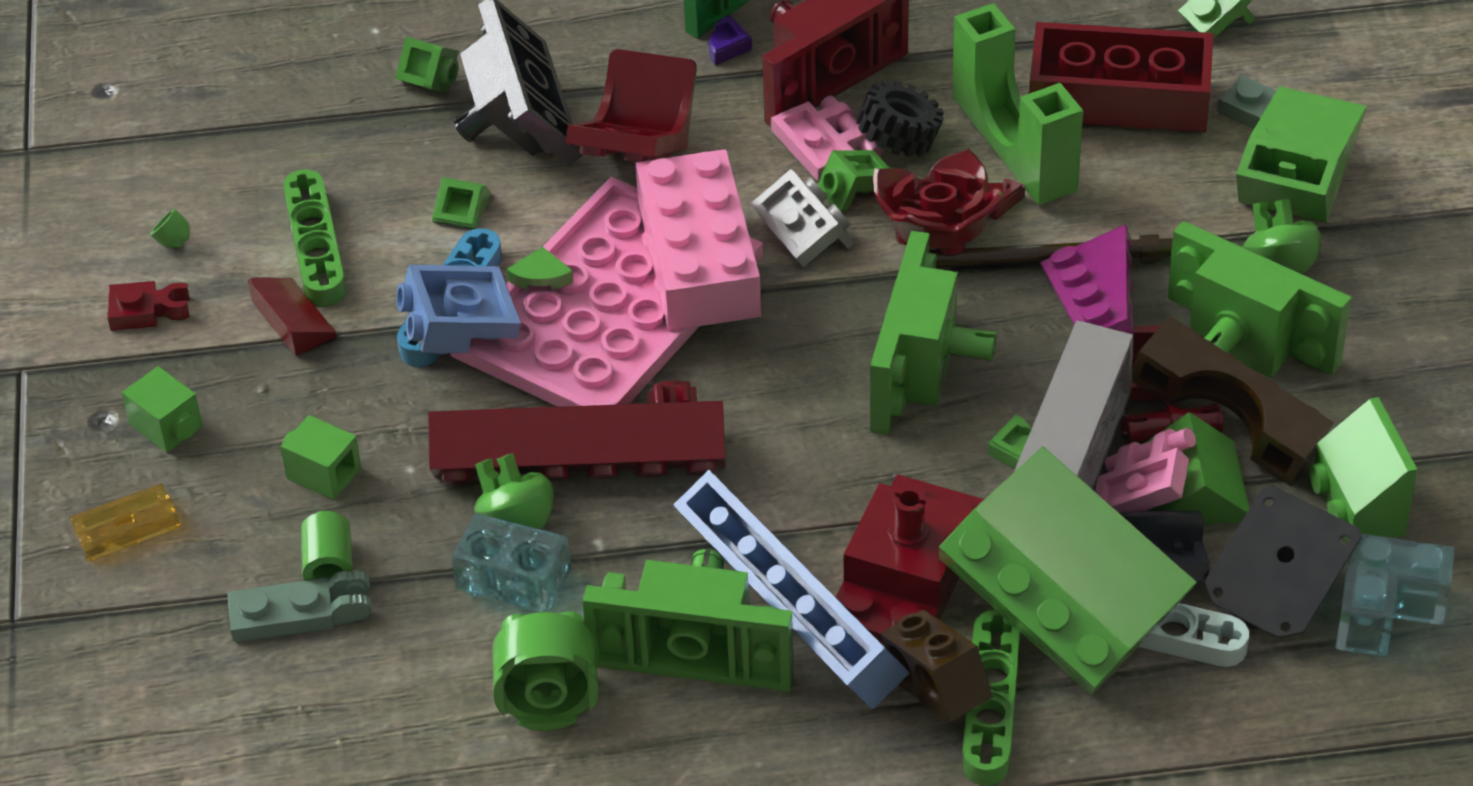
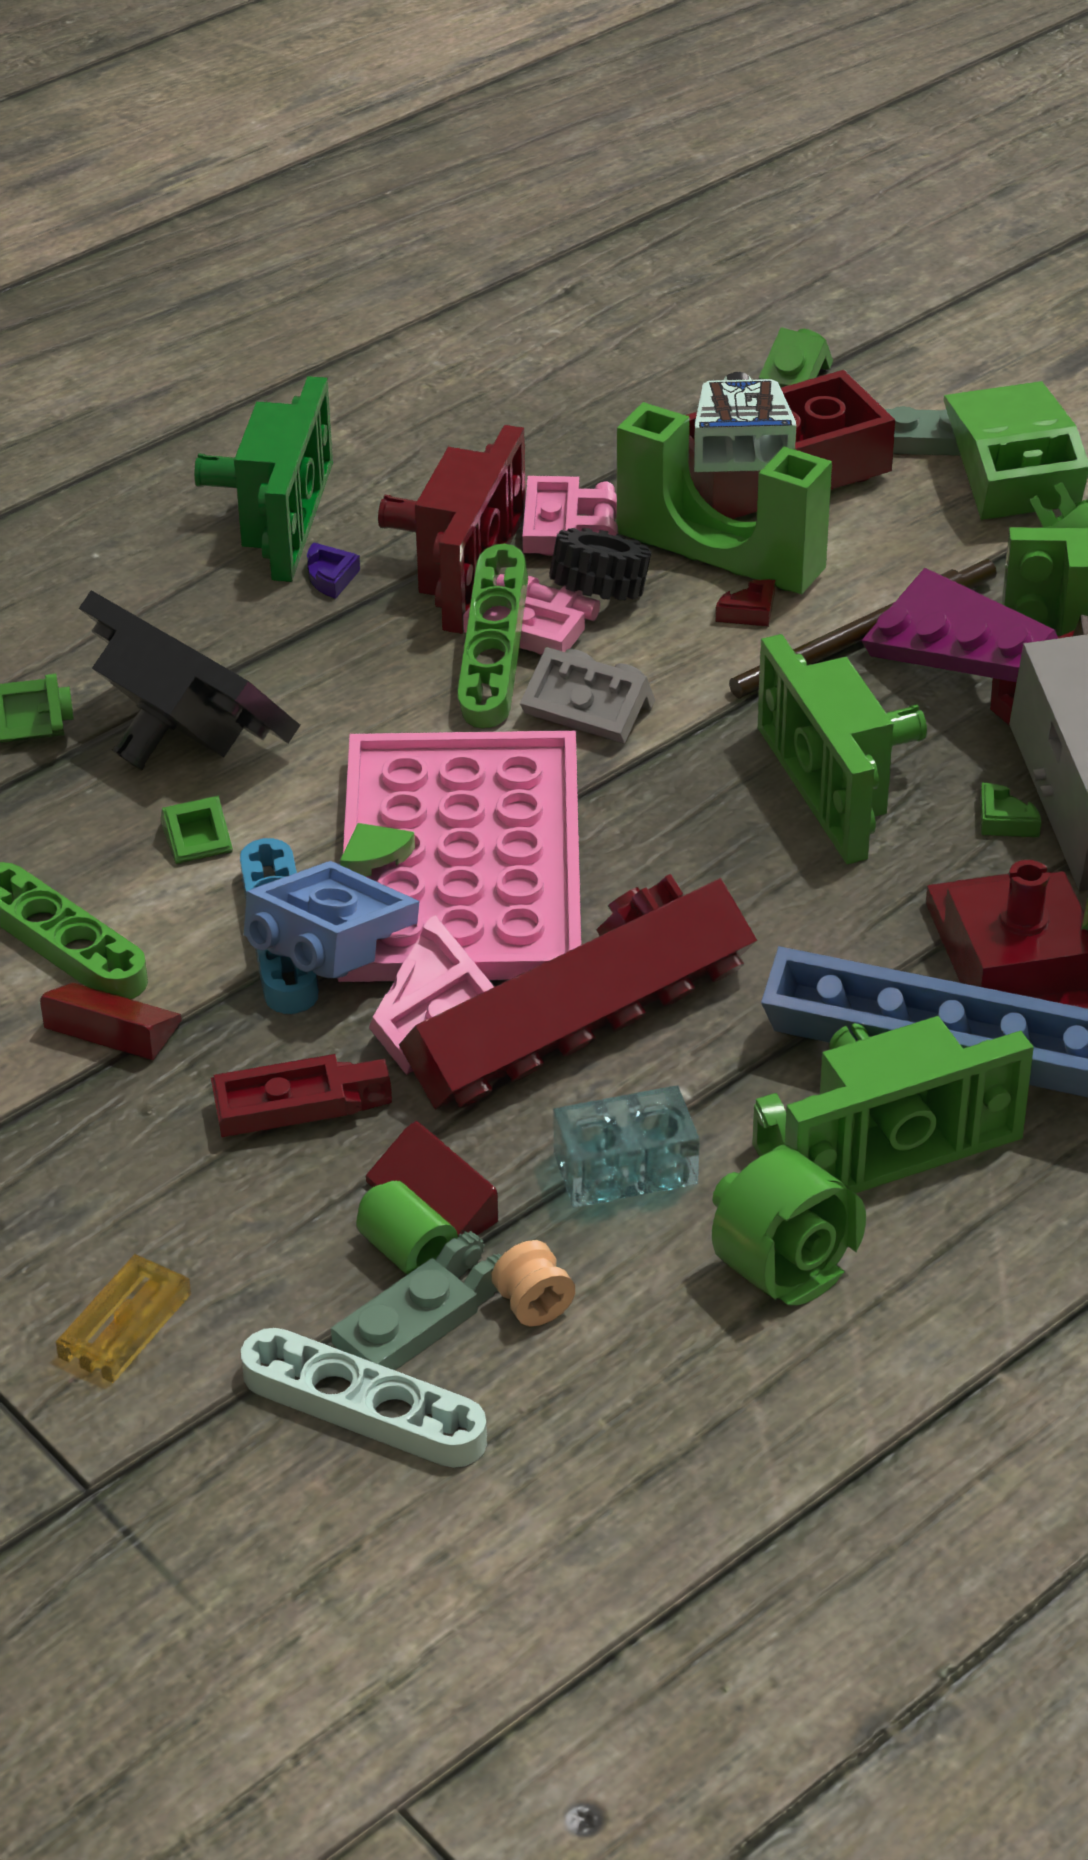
camera: 35 degrees left, 5 degrees down
bright green brick [121,366,203,453] -> none
bright green brick [280,415,362,500] -> none
bright green piece [474,453,554,534] -> none
dark red bracket [566,49,697,162] -> none
bright pink brick [635,149,762,331] -> none
bright green bracket [817,150,890,212] -> none
dark red brick [873,148,1004,255] -> none
none -> dark red hinge [211,1054,392,1137]
none -> light aqua beam [241,1328,487,1468]
none -> dark red slope [366,1121,499,1237]
none -> bright pink wing [369,915,494,1075]
none -> bright green beam [458,544,528,729]
none -> light nougat wheel [492,1240,575,1327]
none -> bright pink plate [523,476,618,556]
none -> light aqua torso [694,372,796,472]

